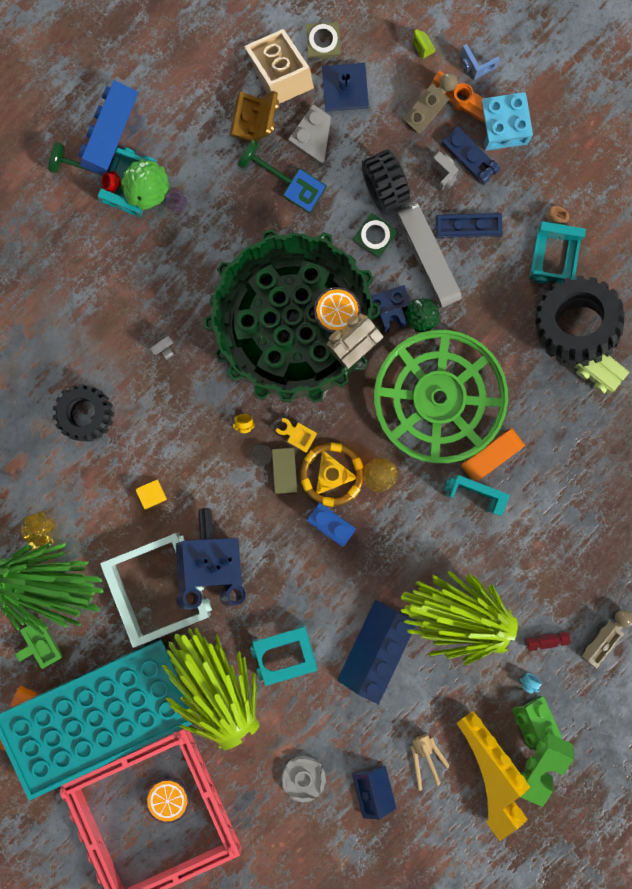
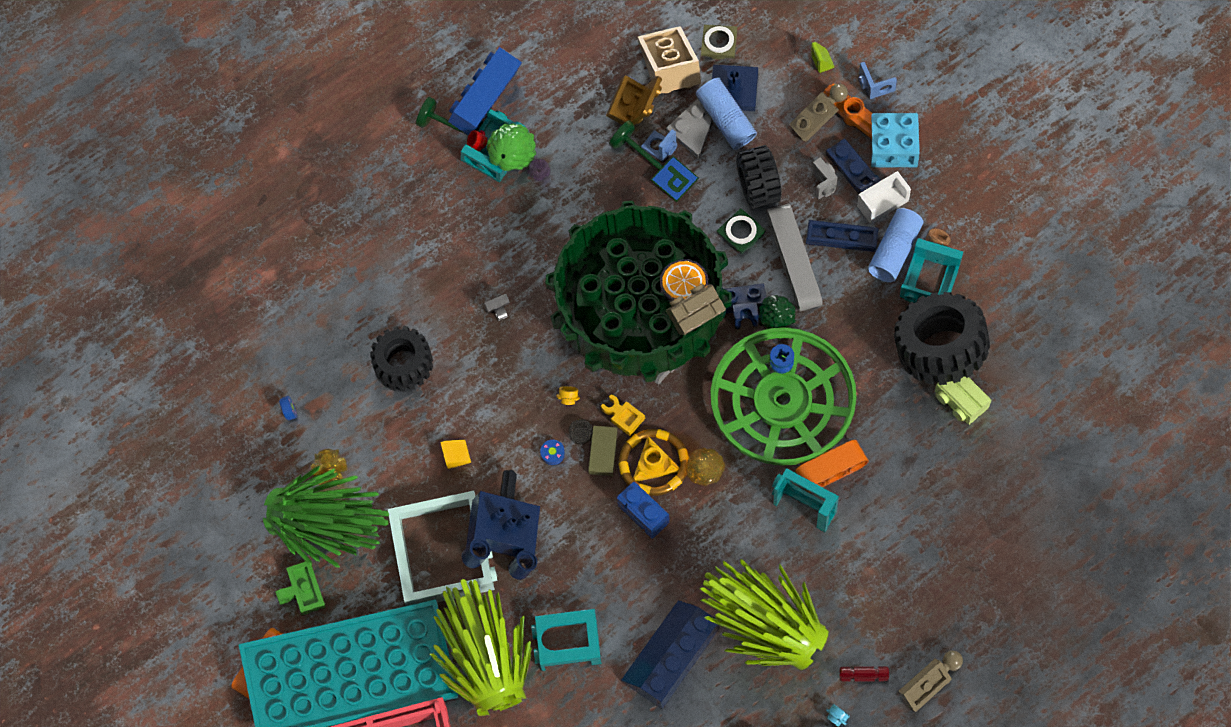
camera: 15 degrees right, 20 degrees down
none -> blue tile [540,440,565,465]
none -> medium blue bracket [641,129,677,162]
none -> light blue piece [696,78,757,150]
none -> blue wheel [770,344,794,374]
none -> white panel [857,171,911,224]
none -> light blue piece [868,208,924,282]

